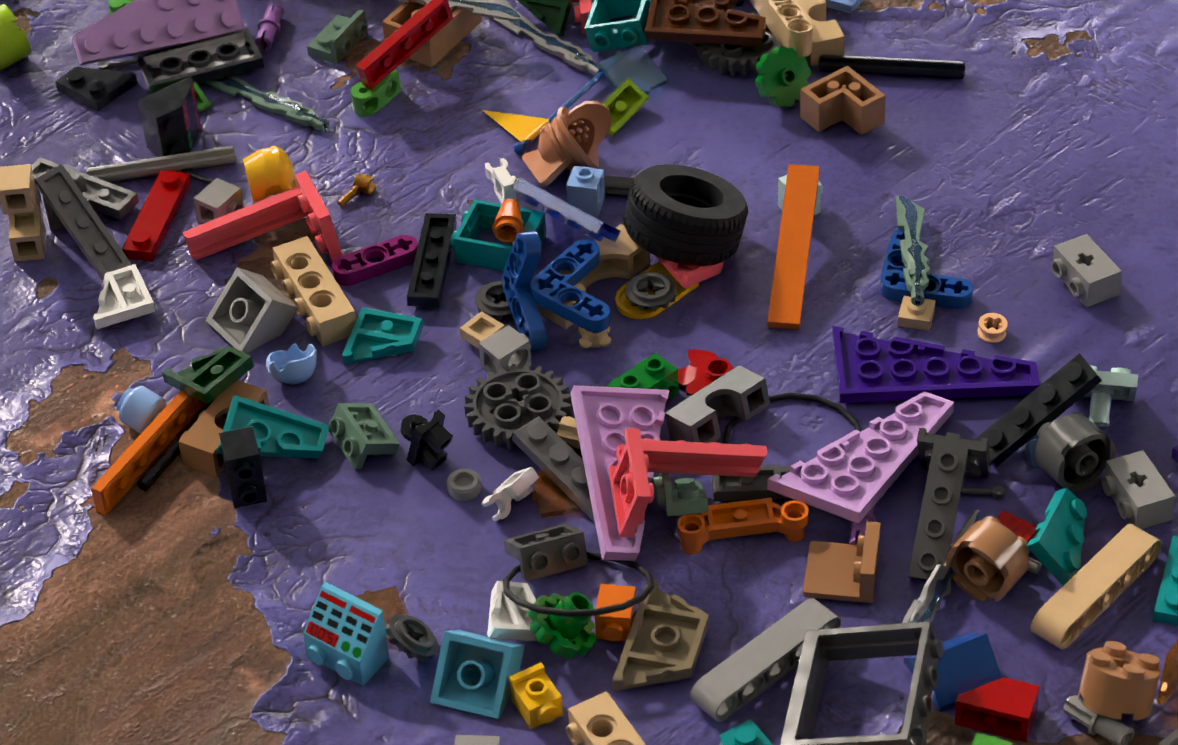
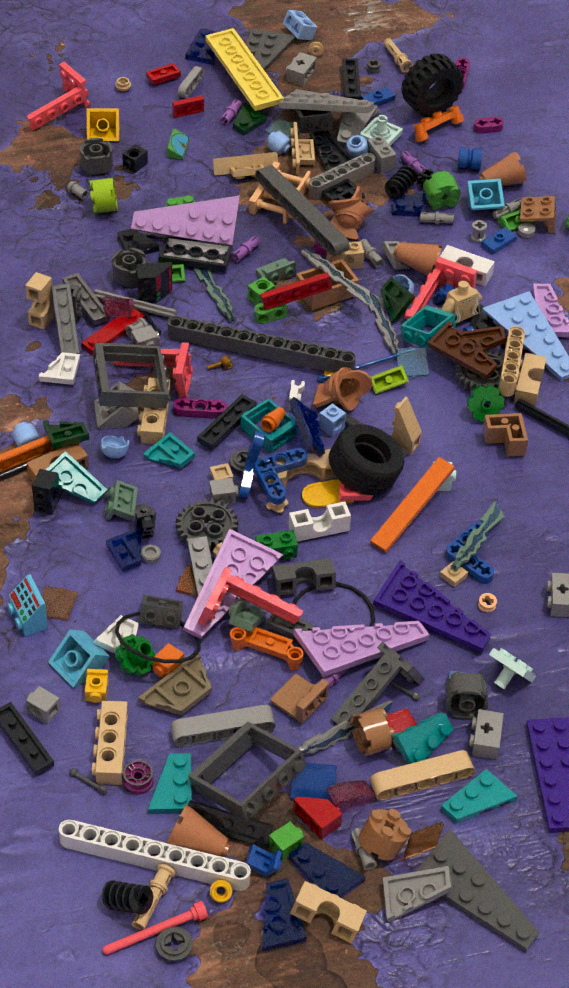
camera: 25 degrees right, 5 degrees up
yellow helmet [243,145,297,204] -> none
dark grey gear [386,614,438,662] -> none
white plate [482,467,540,521] -> none
dark grey gear [626,272,677,312] -> none
red plate [678,349,734,396] -> none
black plate [974,353,1102,467] -> none
none -> dark grey window [93,343,171,408]
none -> clear pink hips [102,296,135,317]
none -> clear blue wing [106,527,141,572]
none -> dark grey brick [112,248,147,289]
none -> light grey bush [125,317,148,338]
none -> dark grey beam [167,316,356,373]
none -> bright green brick [247,276,275,305]
none -> white arch [288,502,351,542]
none -> clear pink slope [327,780,376,807]
none -> tan slope [391,396,422,455]

